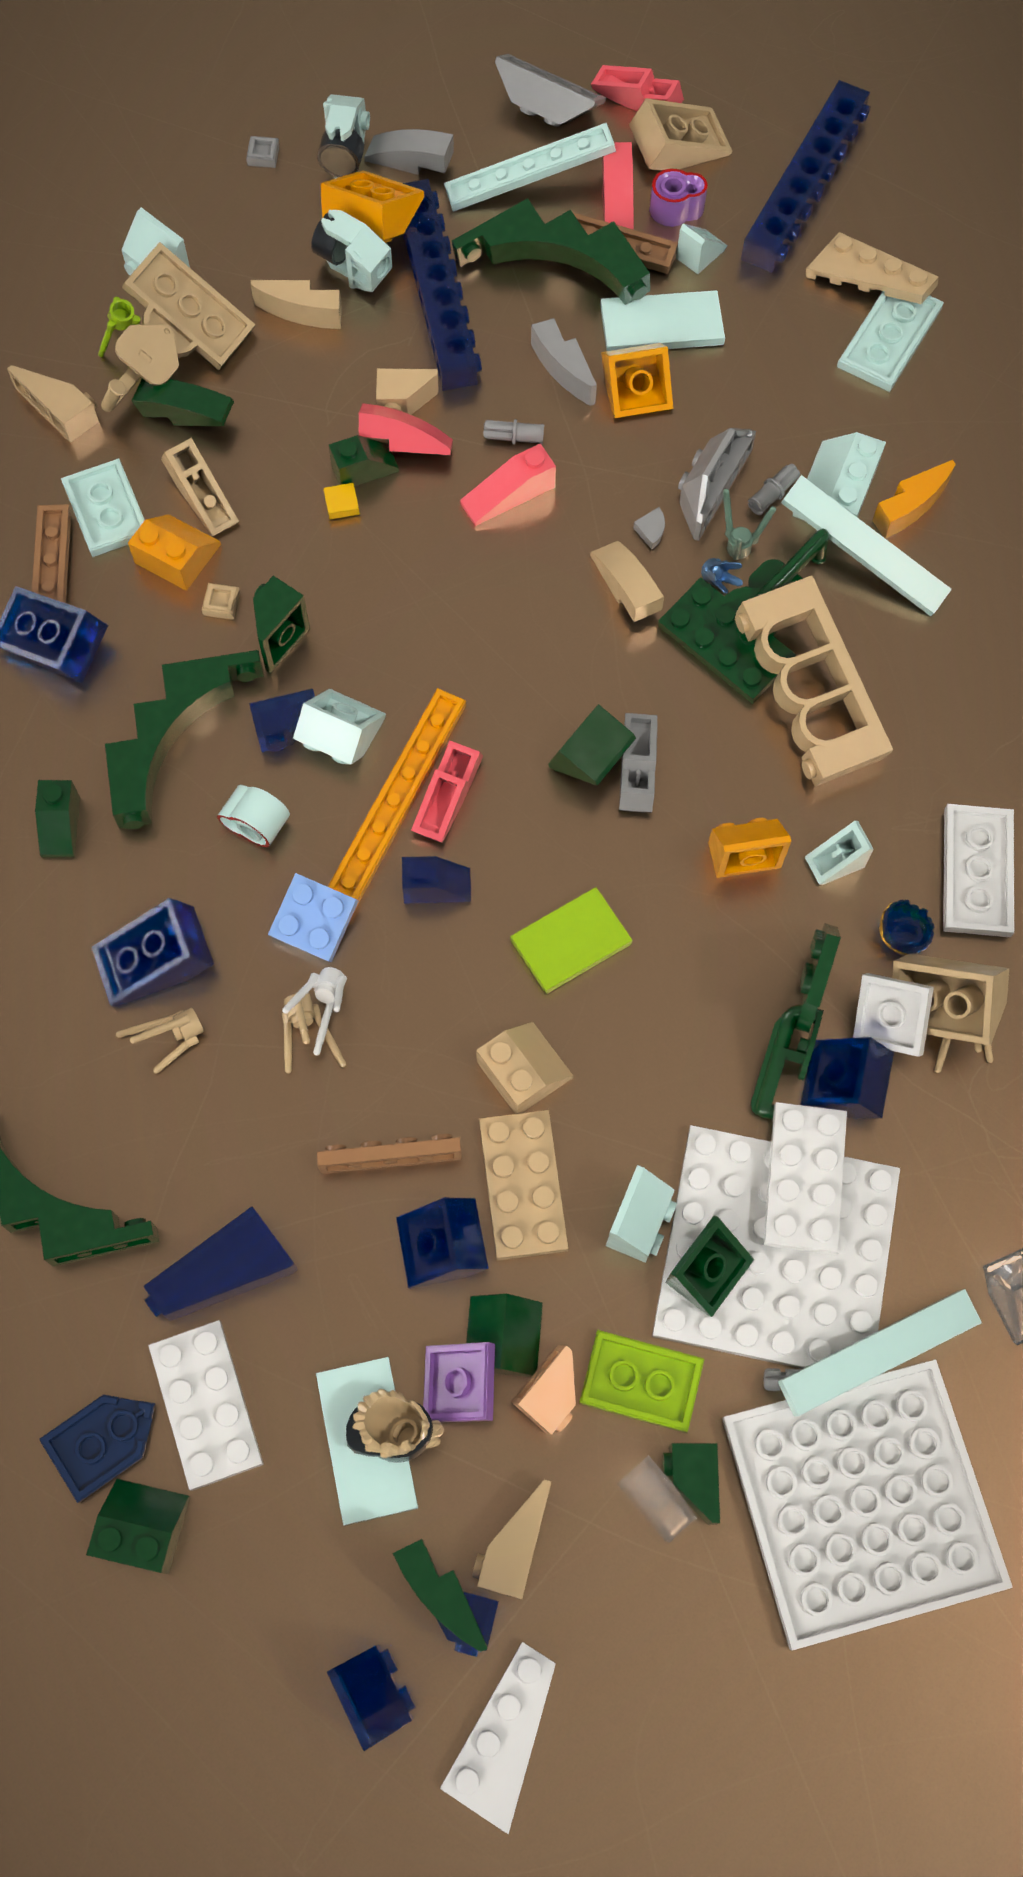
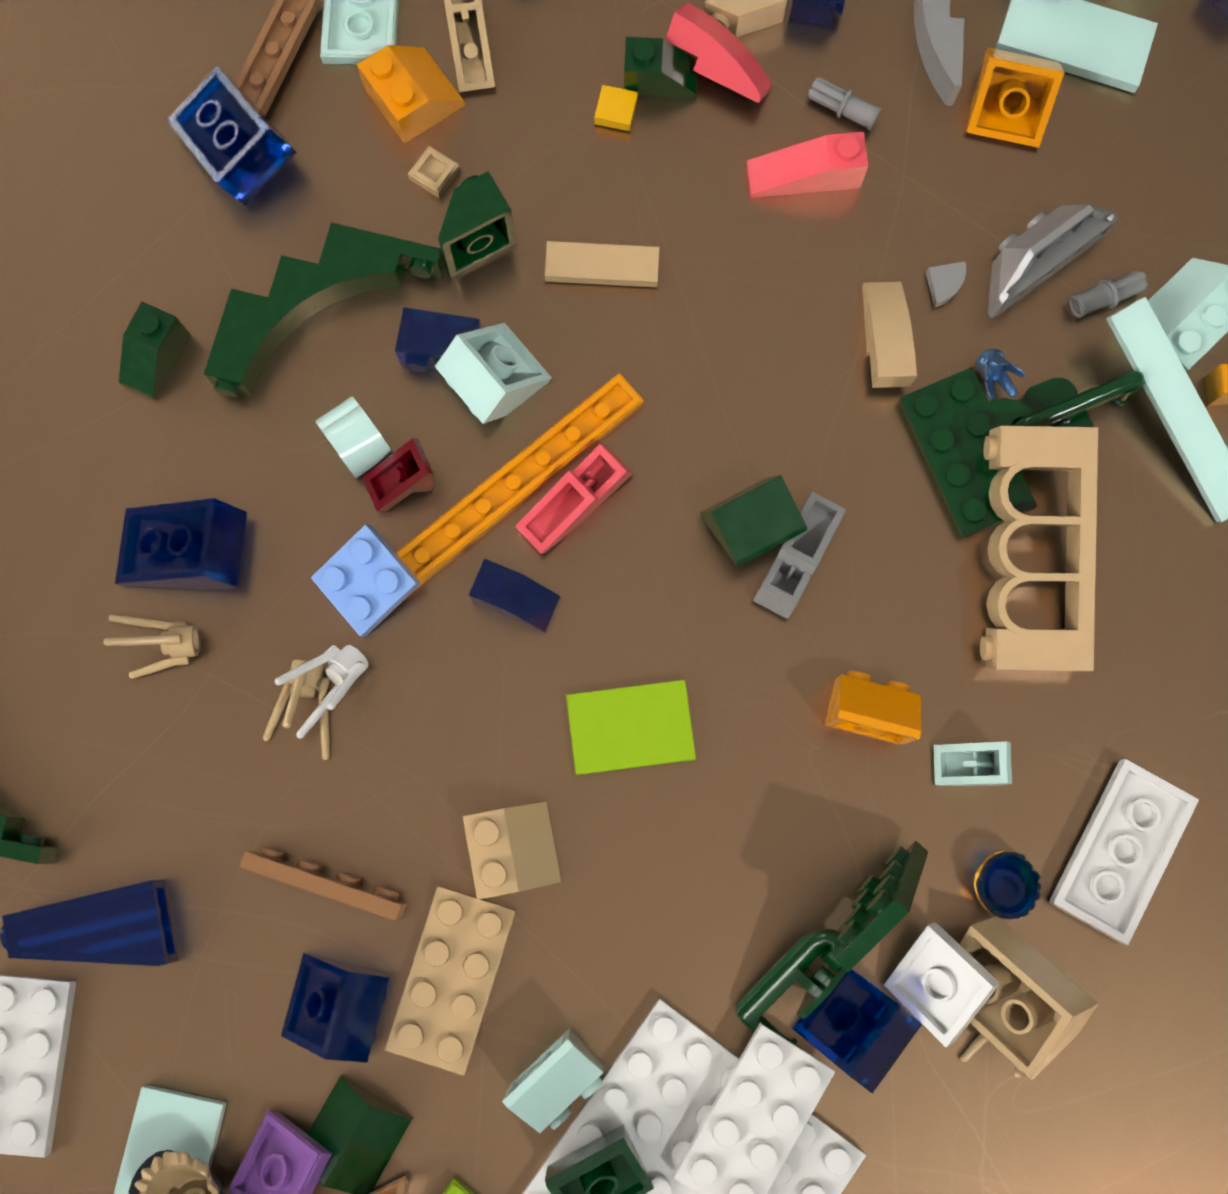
camera: 25 degrees right, 10 degrees up
sand green plant [723,489,776,560] -> none
none -> dark red slope [362,438,434,511]
none -> tan tile [545,241,660,287]

